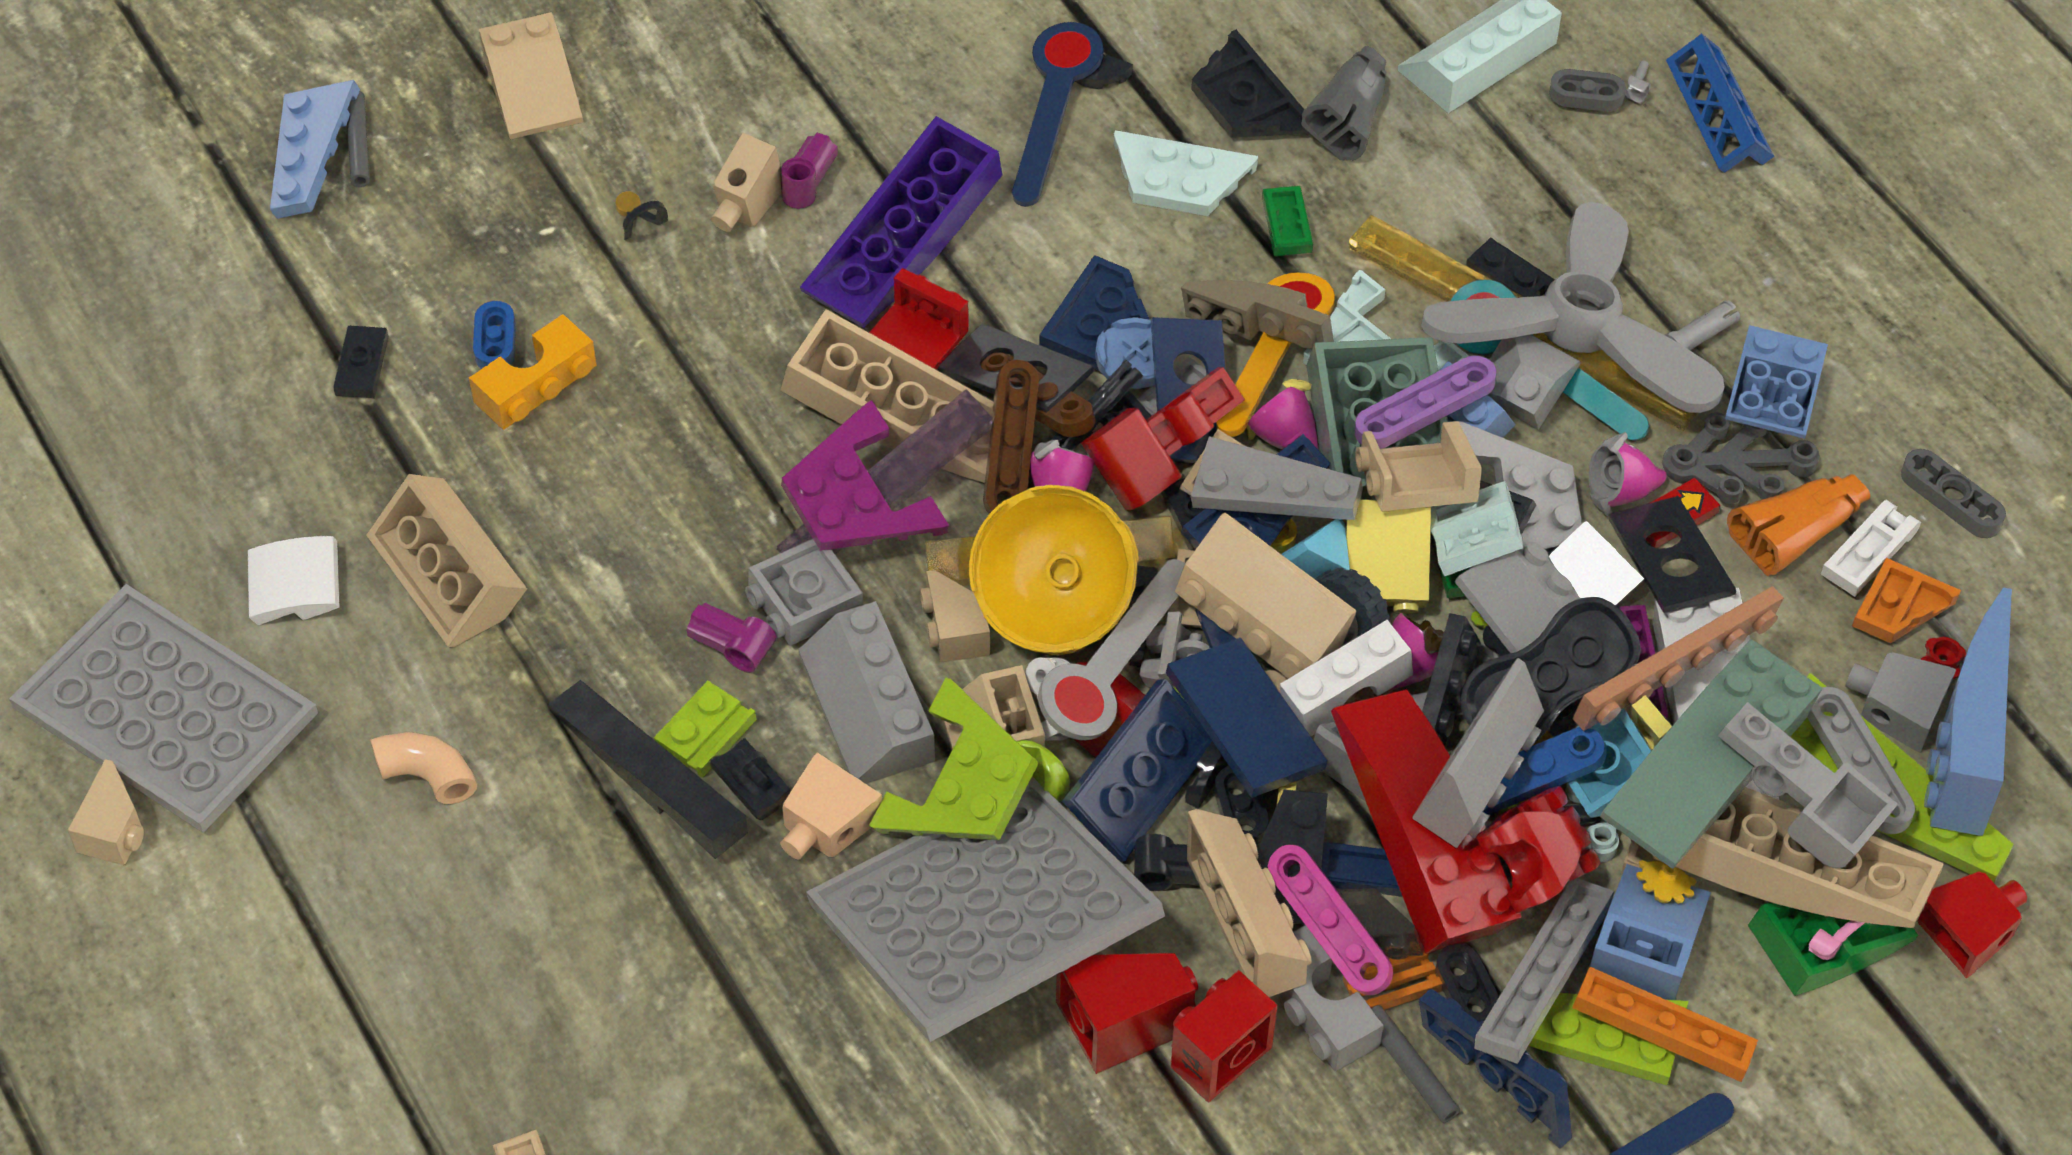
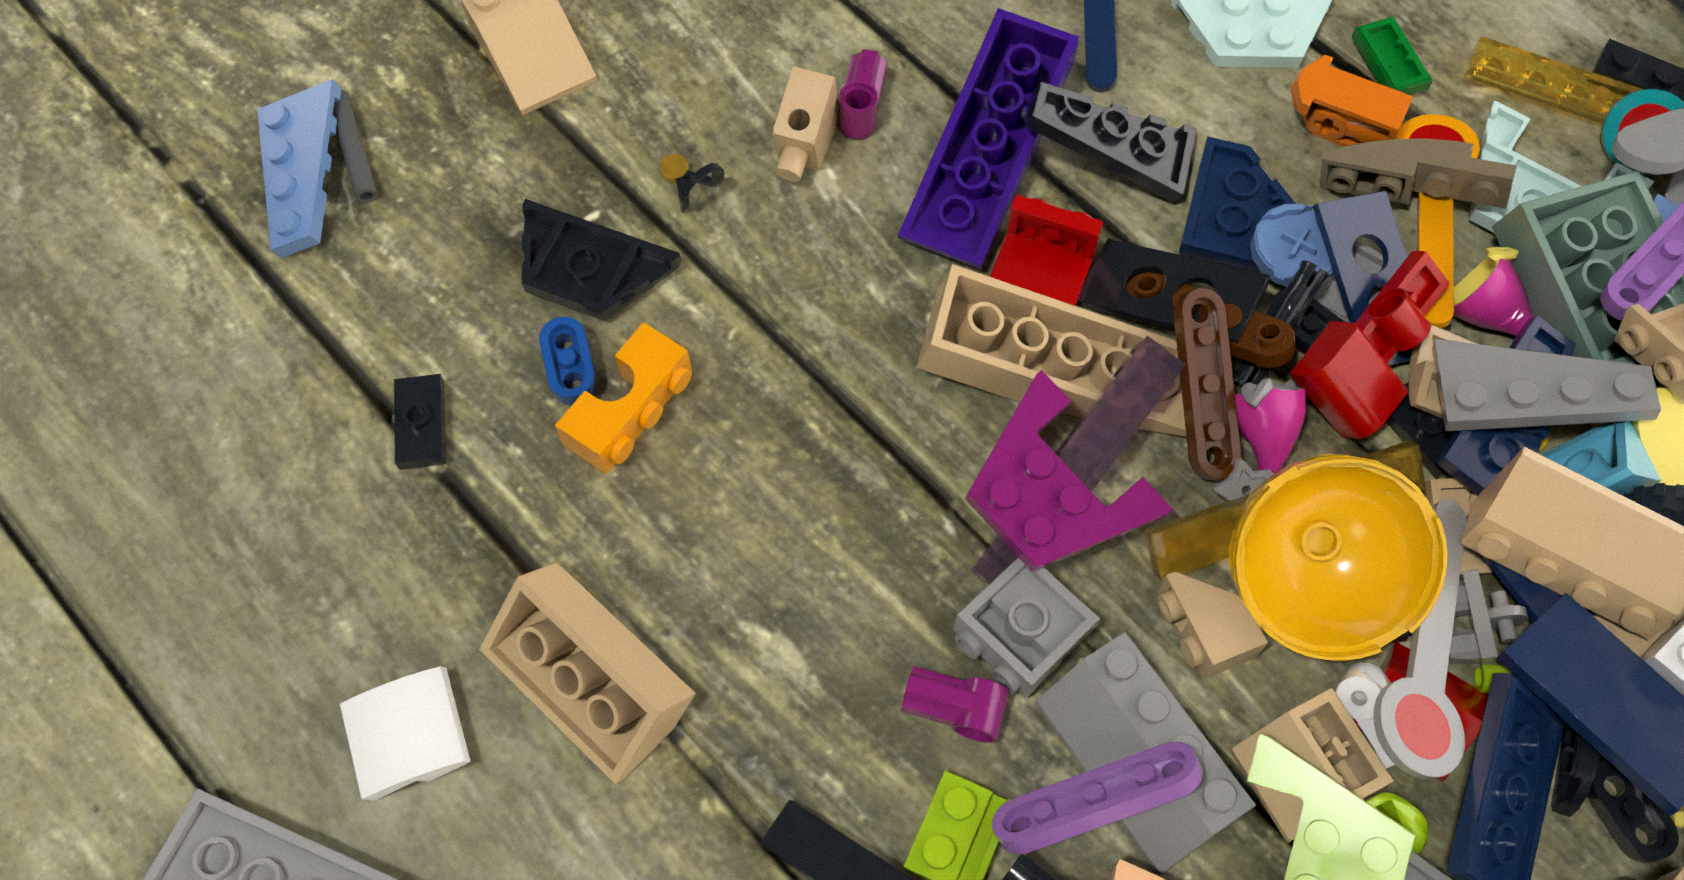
camera: 10 degrees left, 10 degrees up
none -> black wing [522,199,682,321]
none -> medium lavender plate [992,742,1203,854]
none -> black wing [1024,82,1197,203]
none -> orange piece [1290,55,1414,147]

